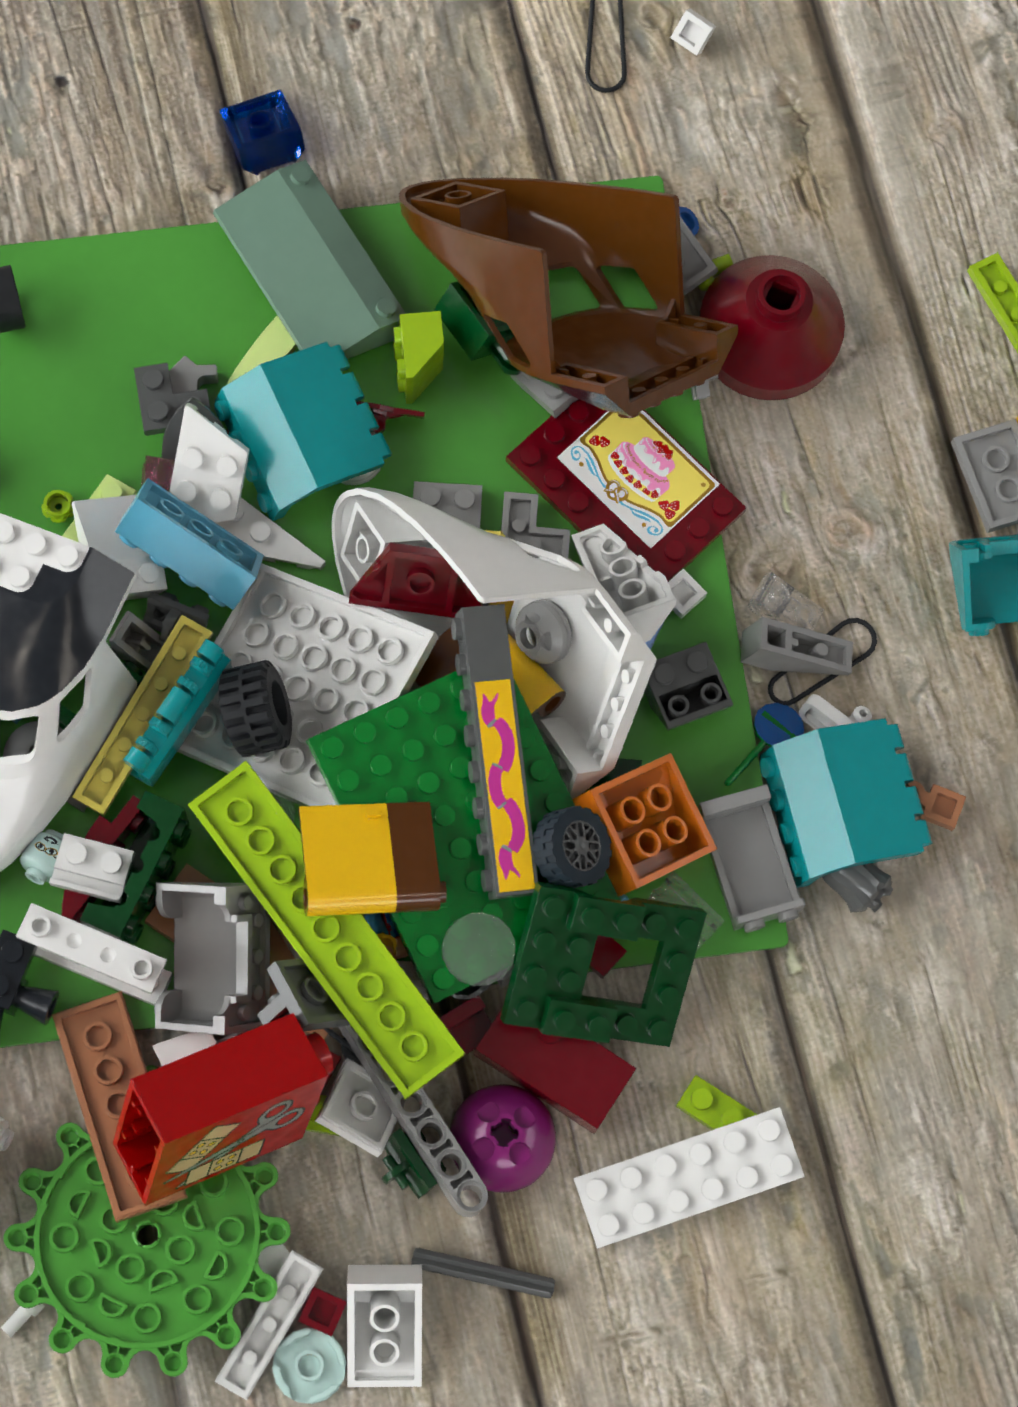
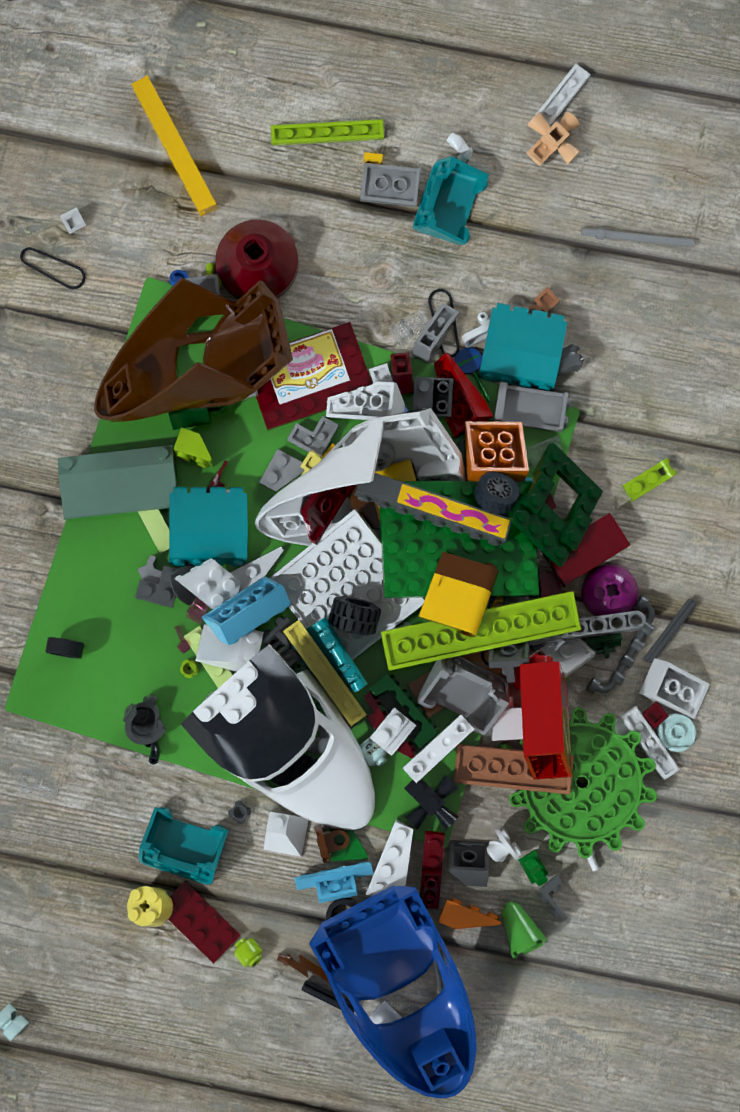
camera: 55 degrees left, 10 degrees up
clear blue slope [219,89,305,175] -> none
clear tile [442,913,515,986] -> none
white plate [573,1107,805,1249] -> none
none -> yellow tile [131,75,218,217]
none -> hand [174,626,190,654]
none -> dark red slope [390,352,413,394]
none -> red wedge [434,353,493,438]
none -> dark grey bar [586,594,655,694]

